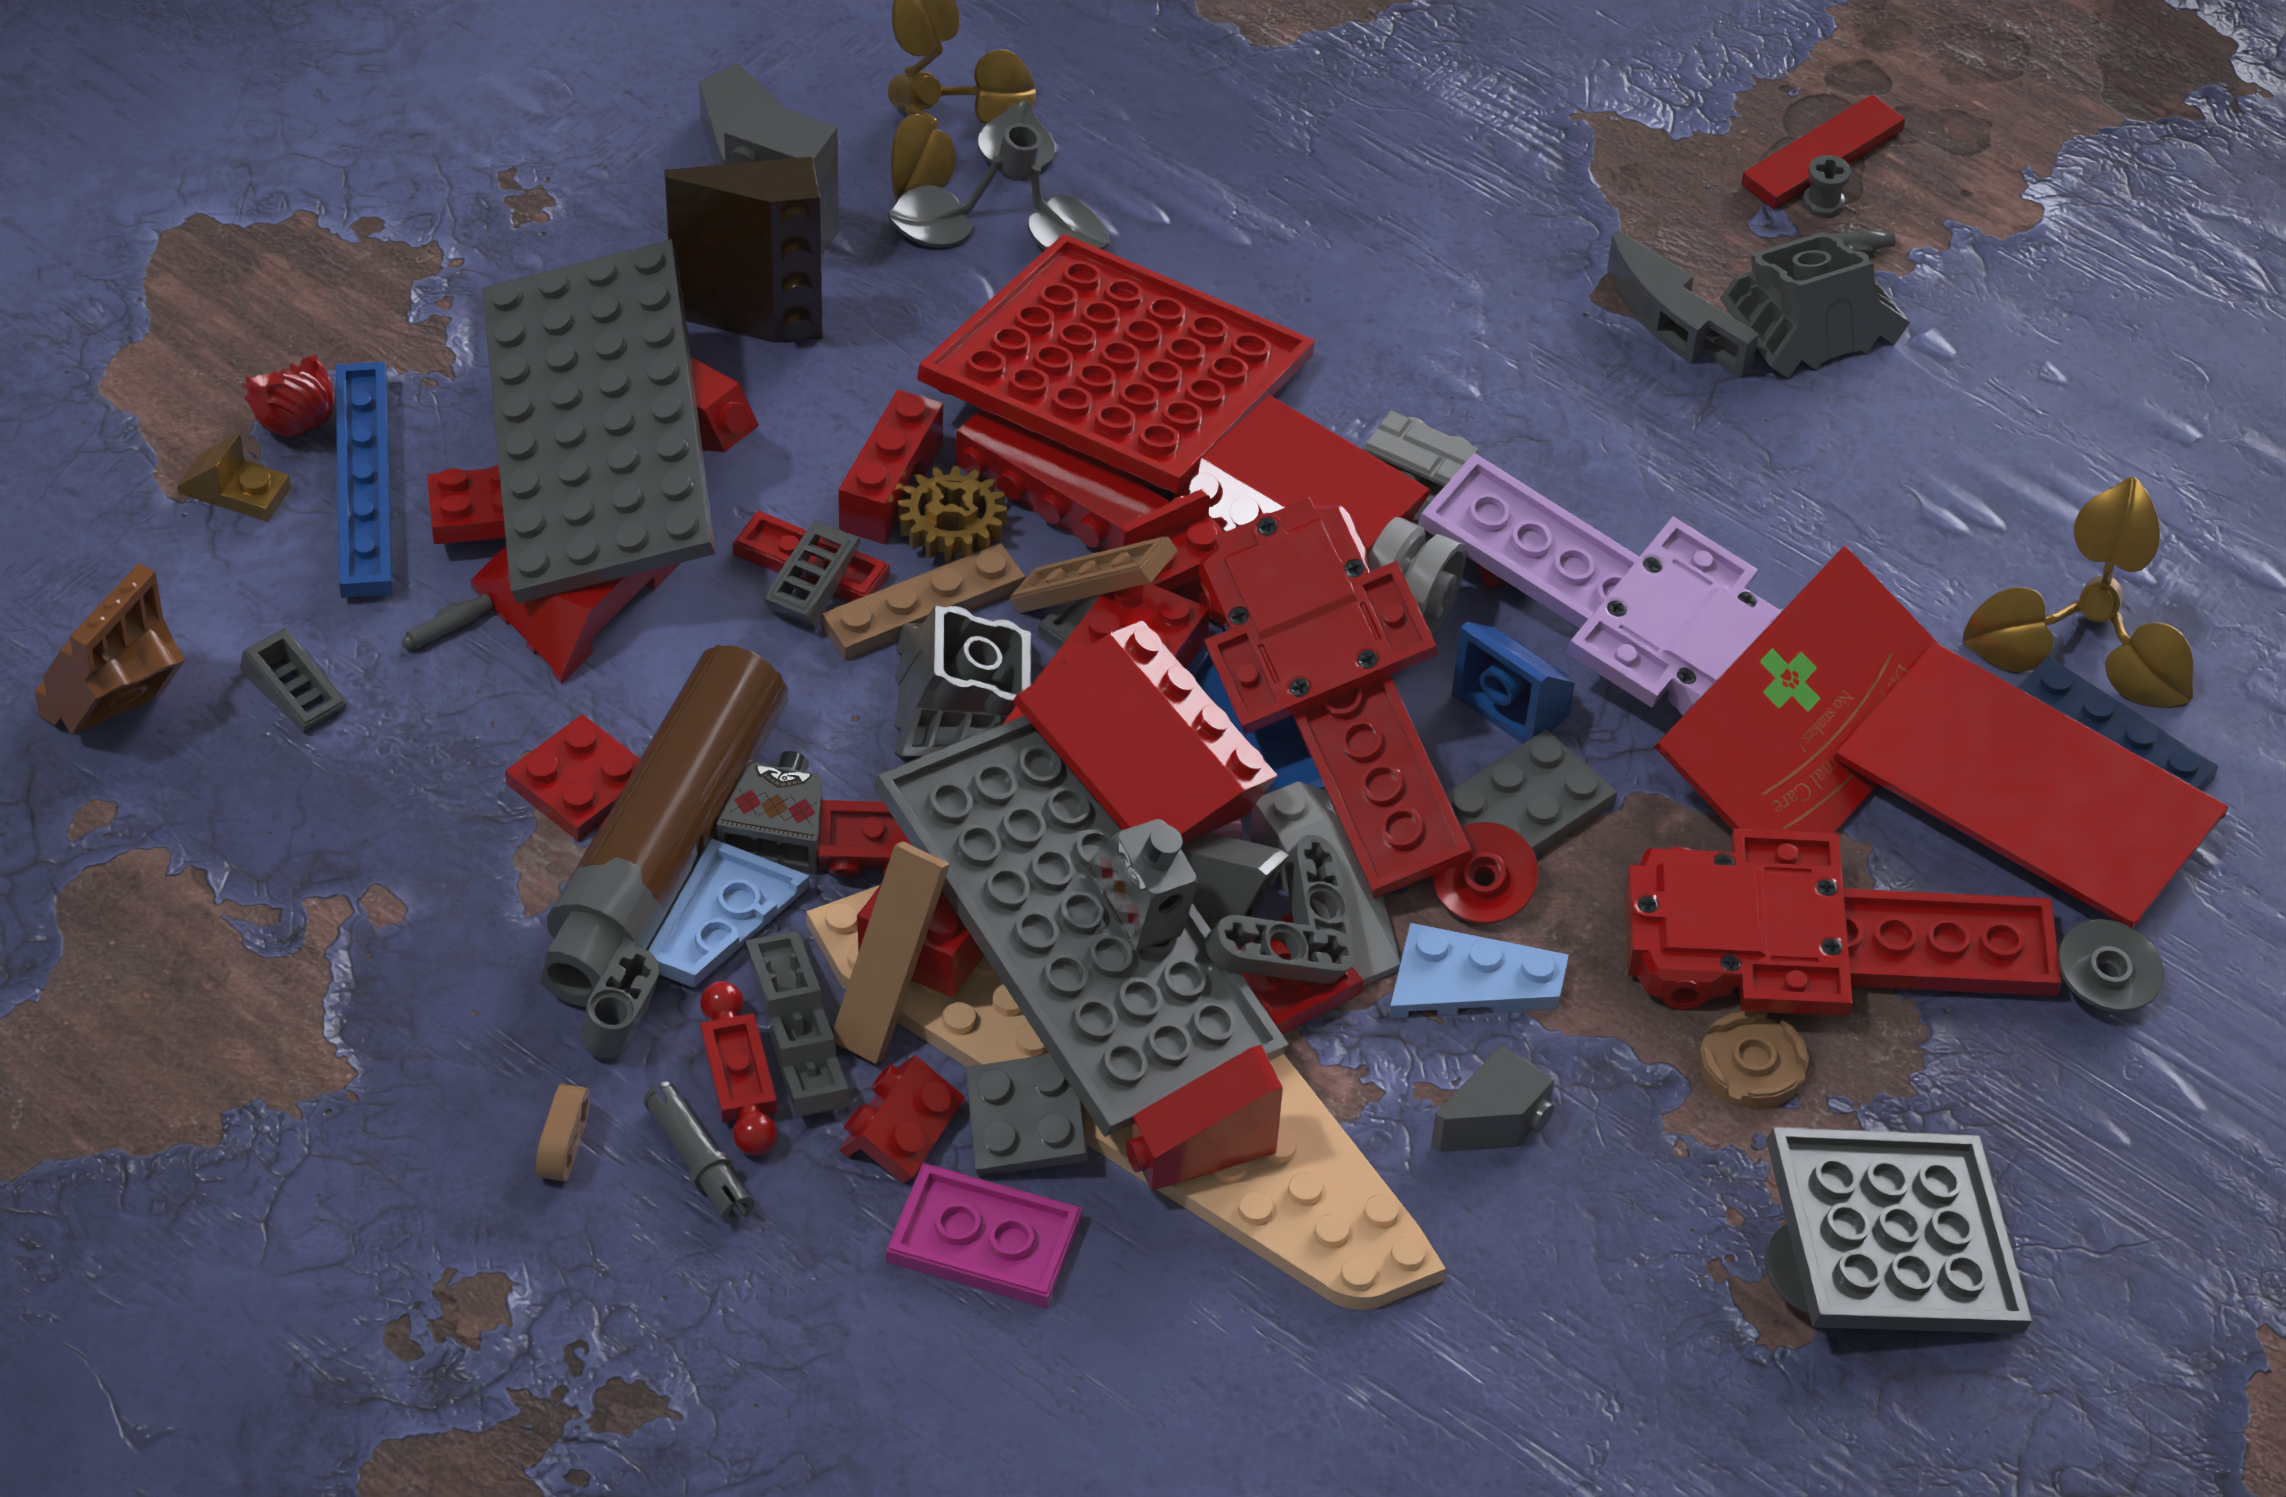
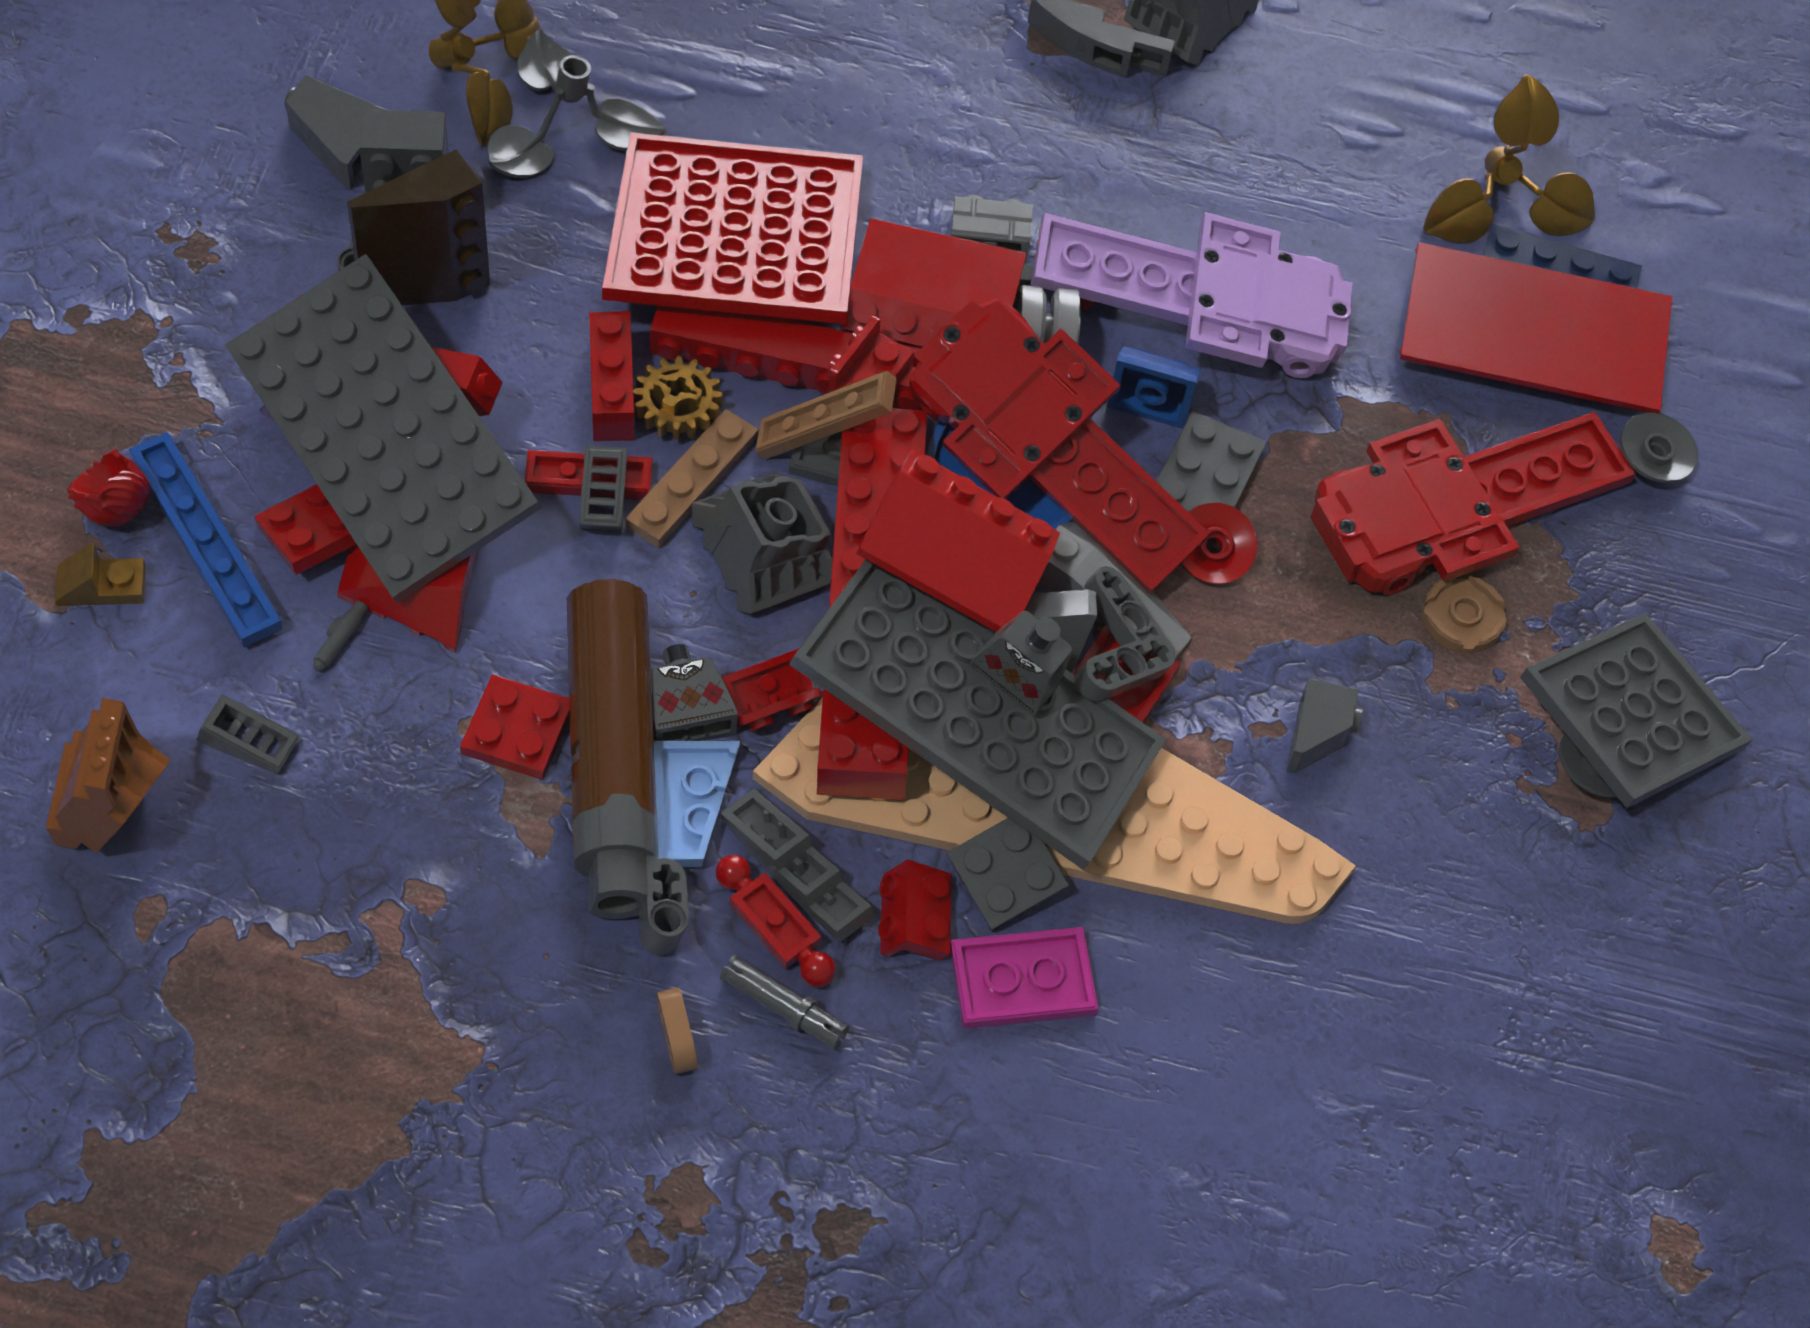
camera: 30 degrees left, 10 degrees up
medium nougat tile [832,841,950,1064] -> none
red slope [1126,1045,1283,1191] -> none
light blue wing [1389,923,1569,1019] -> none
red piece [1653,545,1939,833] -> none

